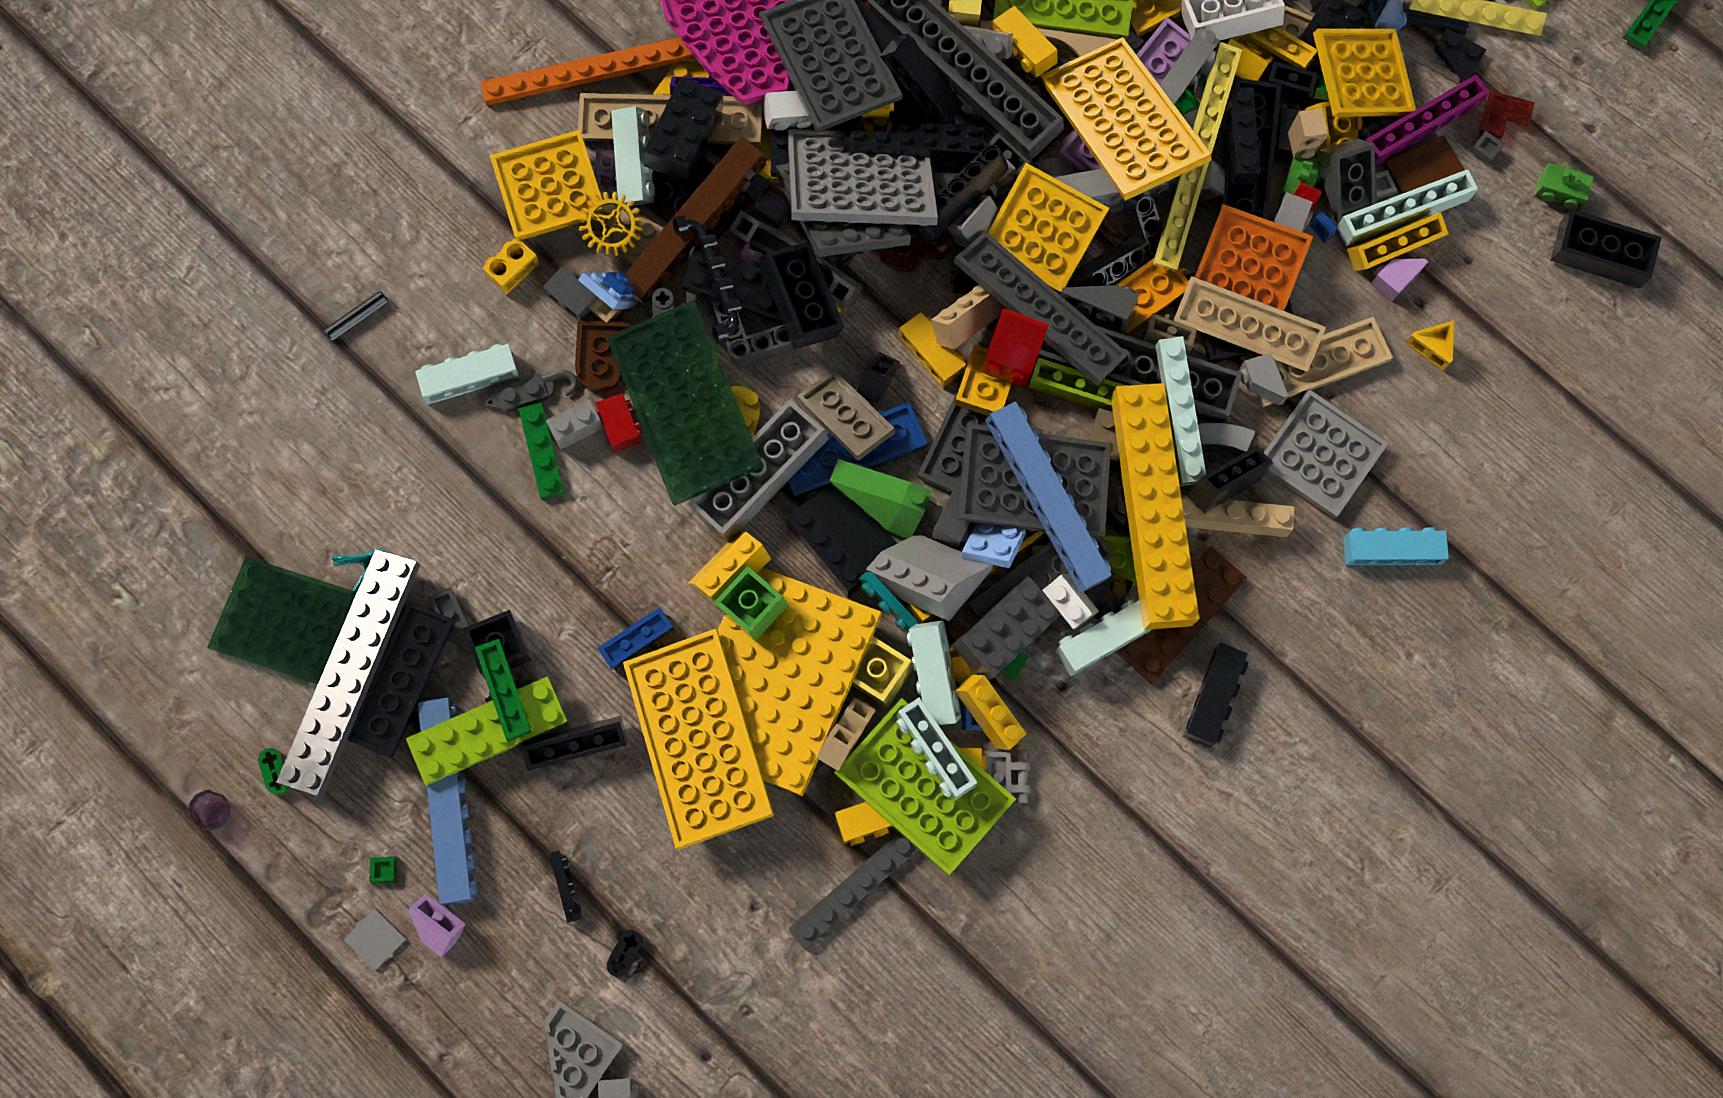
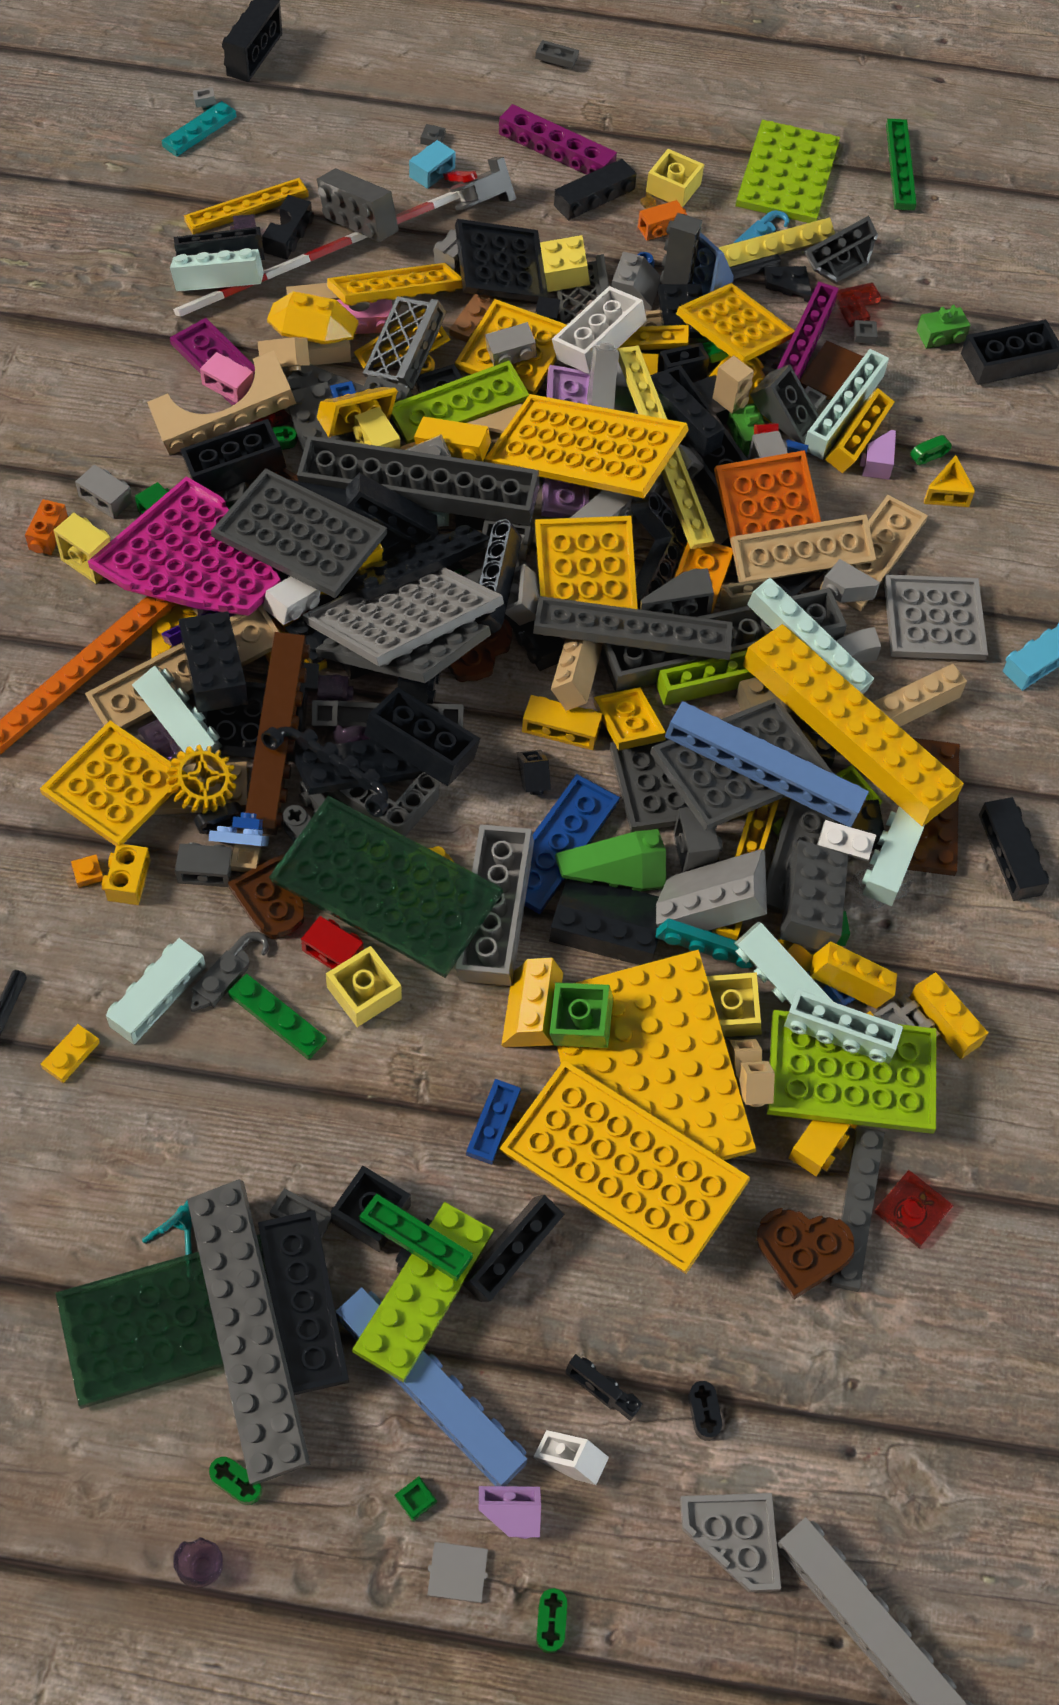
camera: 35 degrees left, 15 degrees down
light grey brick [546,399,603,449] -> none
dark tan plate [797,369,895,461] -> none
light blue plate [962,523,1026,568] -> none
red slope [981,308,1049,388] -> none
black brick [1187,446,1273,513] -> none
none -> yellow plate [41,1024,100,1083]
none -> light orange plate [71,854,103,888]
none -> black beam [194,802,243,834]
none -> light yellow brick [326,946,402,1027]
none -> white slope [534,1430,609,1485]
none -> green beam [536,1588,568,1654]
none -> reddish brown plate [757,1208,855,1300]
none -> dark grey wedge [804,215,878,283]
none -> clear red tile [874,1170,954,1248]
none -> yellow brick [909,972,989,1059]
none -> green beam [910,435,952,465]

